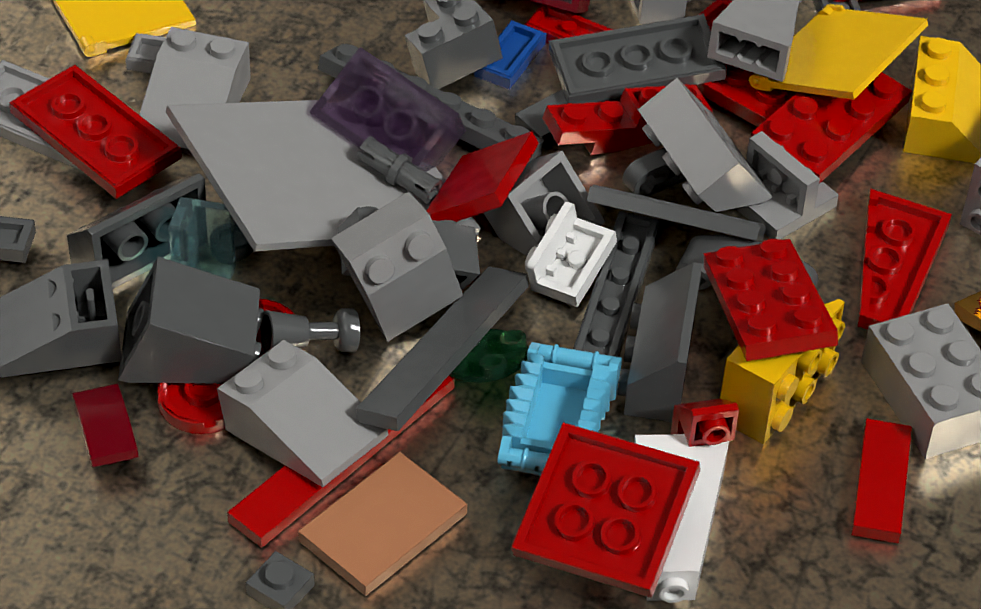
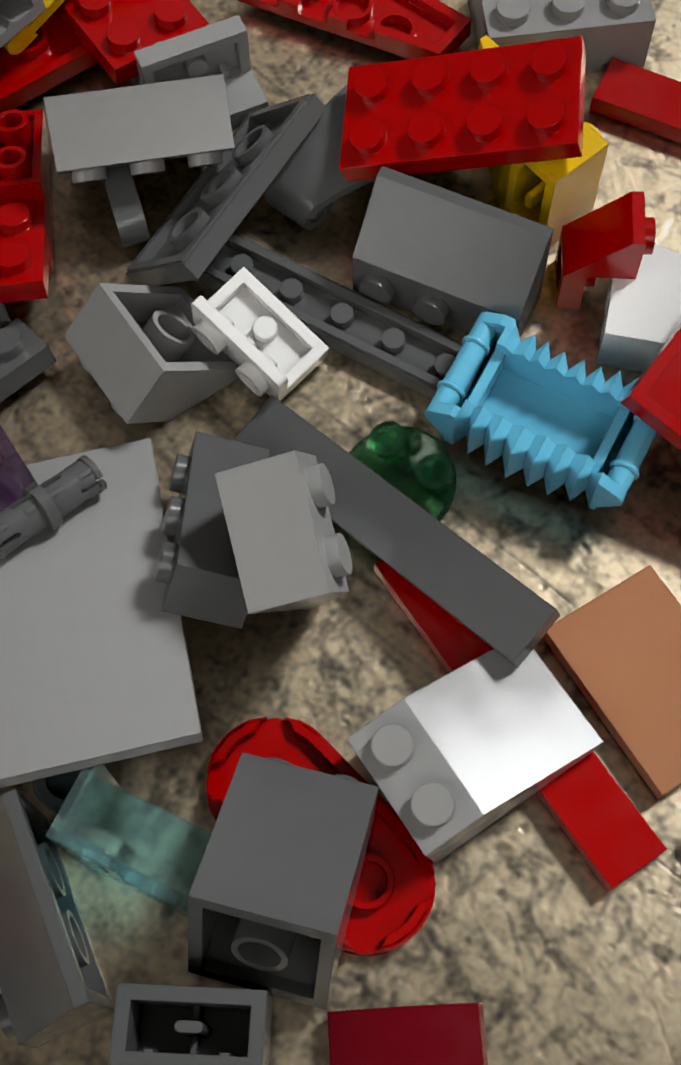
camera: 70 degrees left, 20 degrees up
dark grey piece [261,308,360,353] -> none
red tile [426,131,539,222] -> none

